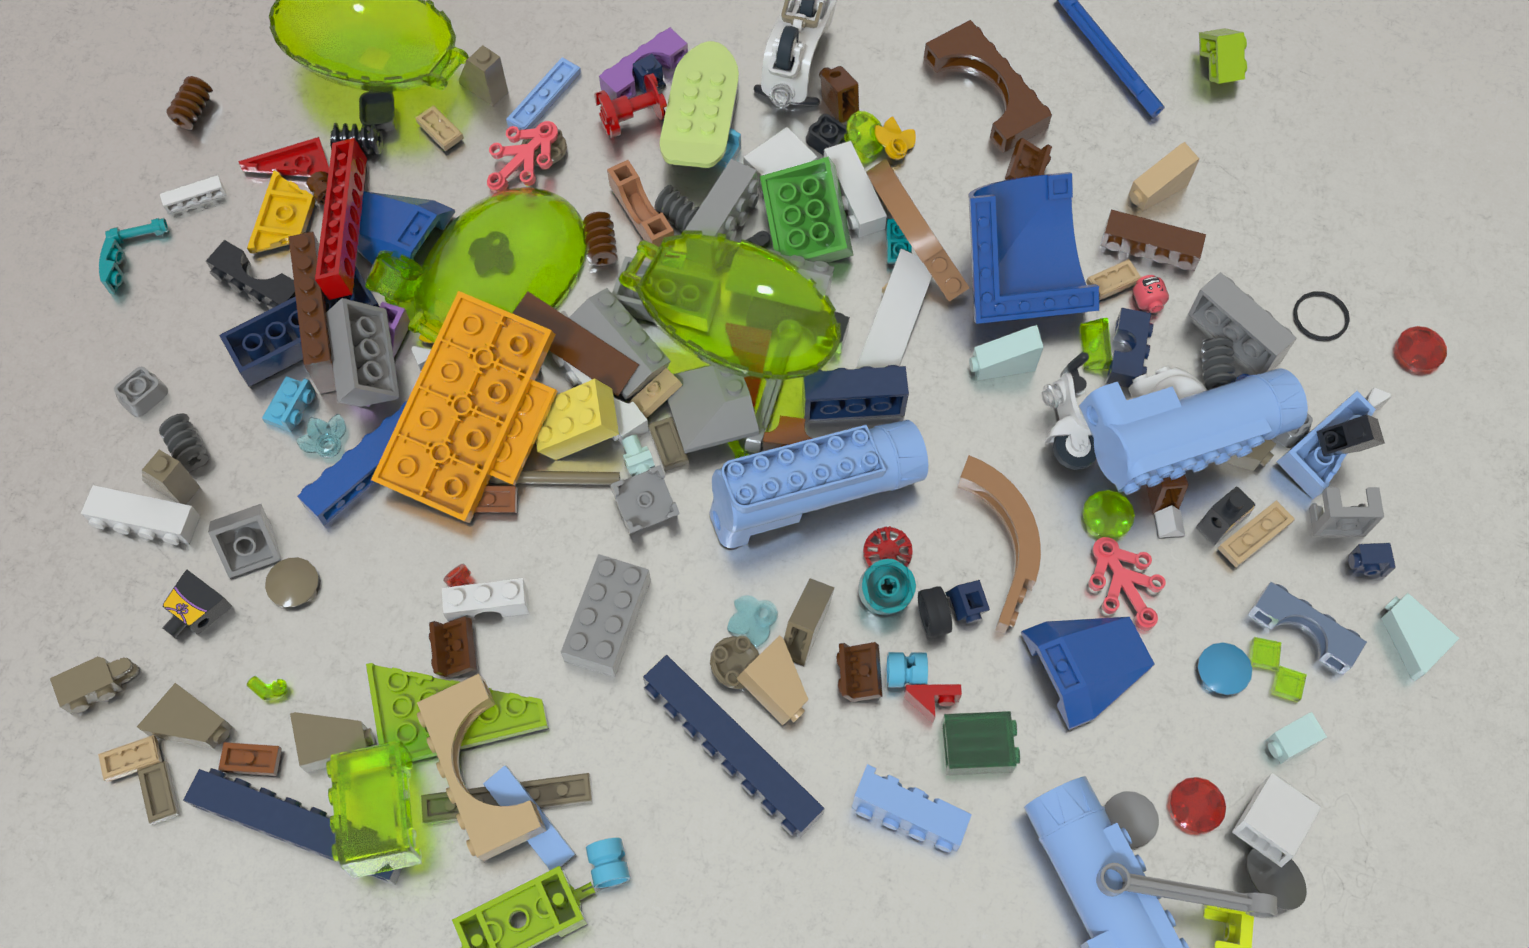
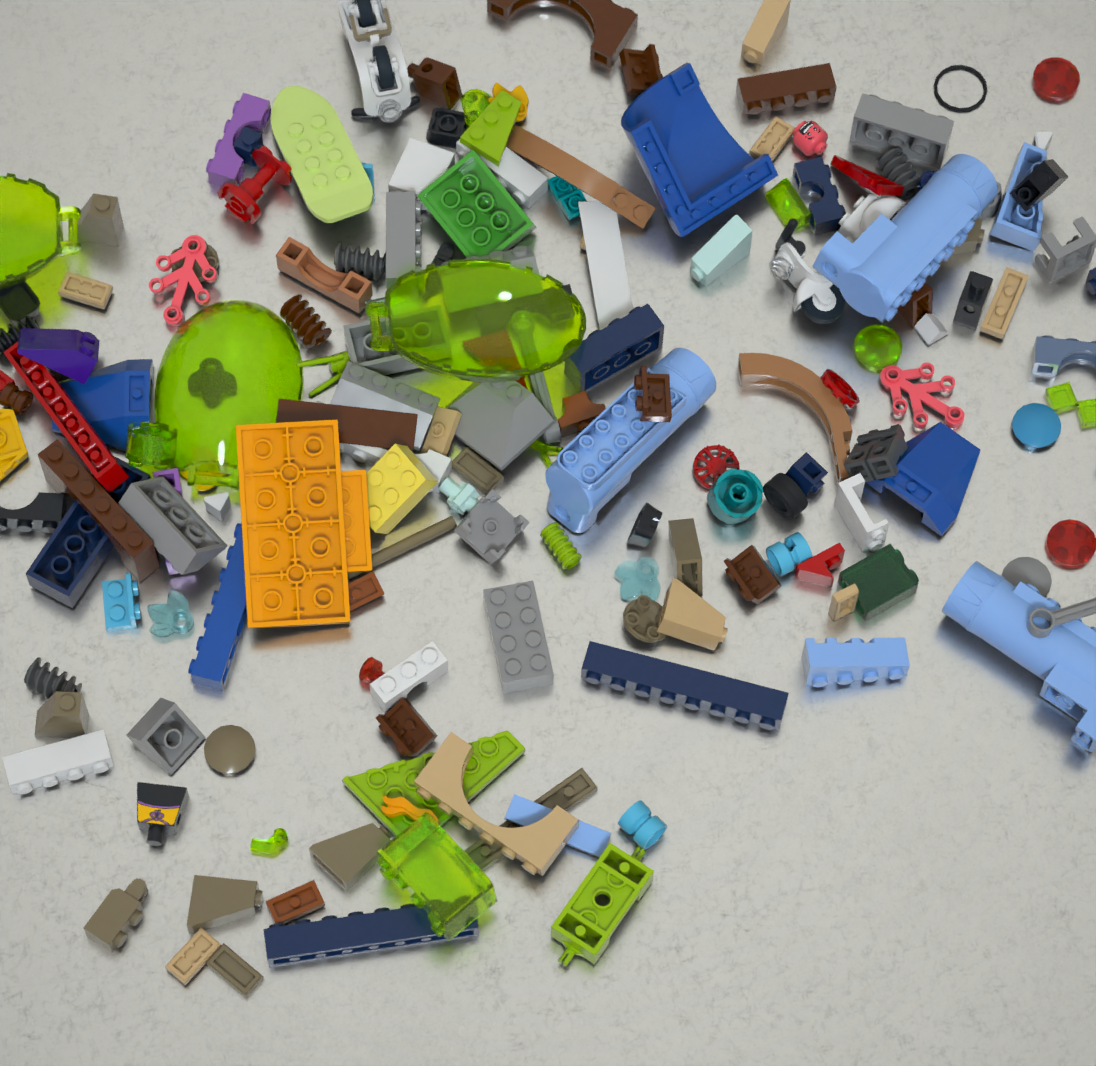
camera: 30 degrees left, 0 degrees up
light blue tile [506,57,581,130] -> none
none -> dark purple slope [17,328,100,385]
none -> lime plant [296,351,351,397]
none -> light orange hair [381,796,441,831]
none -> lime wing [460,90,522,167]
none -> lime piece [540,522,582,569]
none -> black piece [627,502,662,548]
none -> reddish brown bracket [634,366,672,422]
none -> red wheel [820,369,860,408]
none -> tan plate [828,584,859,621]
none -> red wing [830,155,905,196]
none -> white panel [834,473,889,553]
none -> dark grey hips [844,424,908,482]

